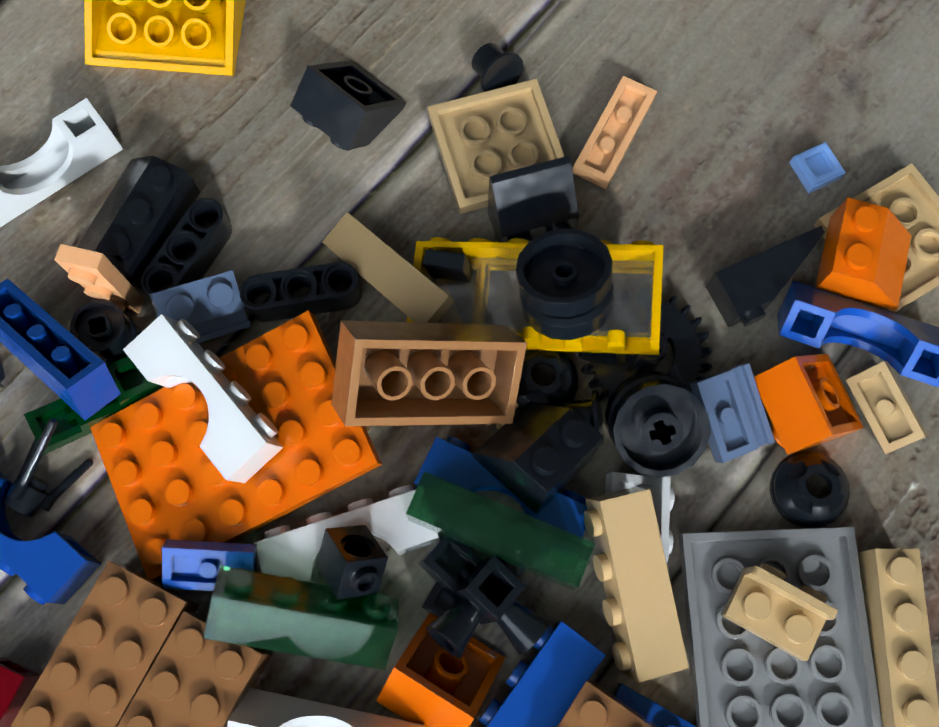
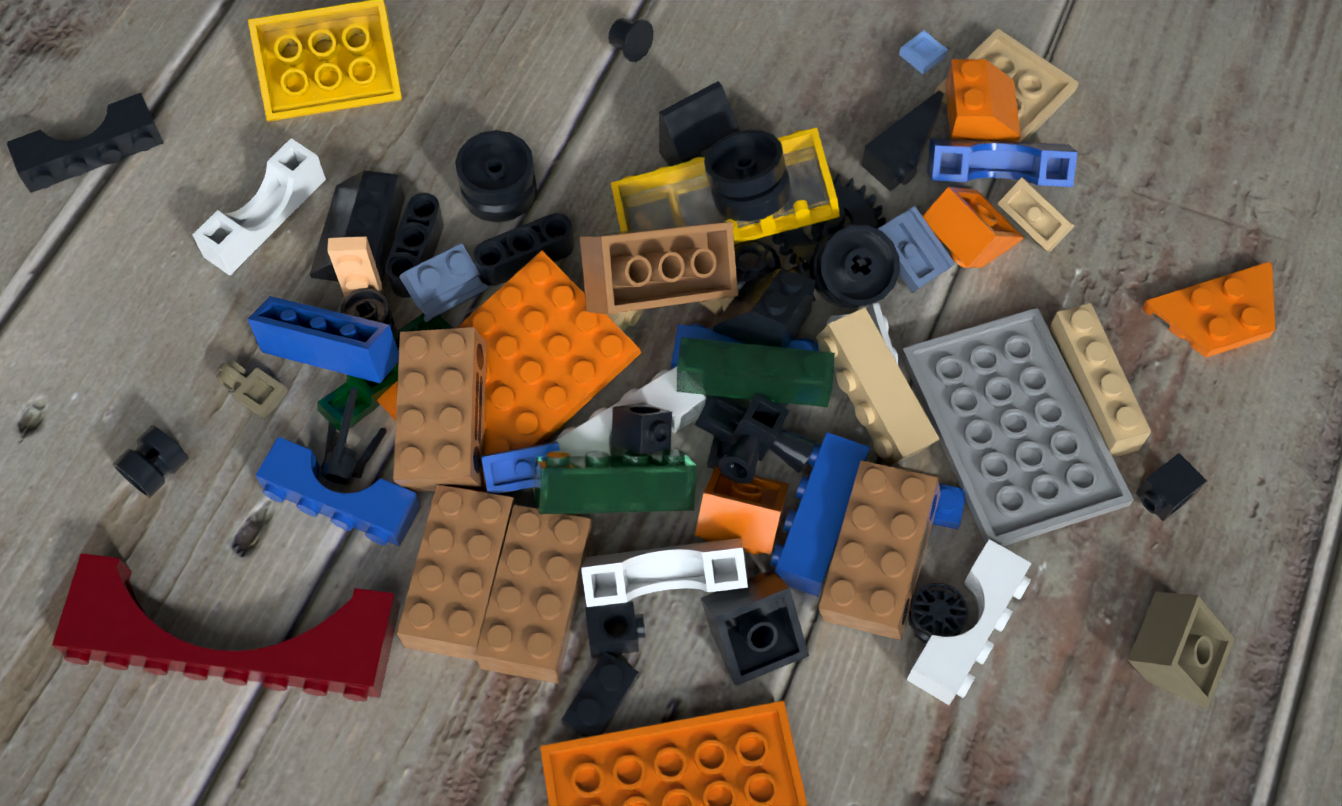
camera: 15 degrees left, 10 degrees down
white arch [123,314,283,483] -> none
black slope [290,60,406,151] -> none
tan tile [322,212,455,323] -> none
black tile [423,249,473,283] -> none
tan plate [427,79,565,214] -> none
light nougat plate [572,76,657,189] -> none
tan bracket [721,563,838,661] -> none
black piece [770,452,850,529] -> none
none -> medium nougat brick [393,327,487,492]
none -> black wheel [455,130,537,223]

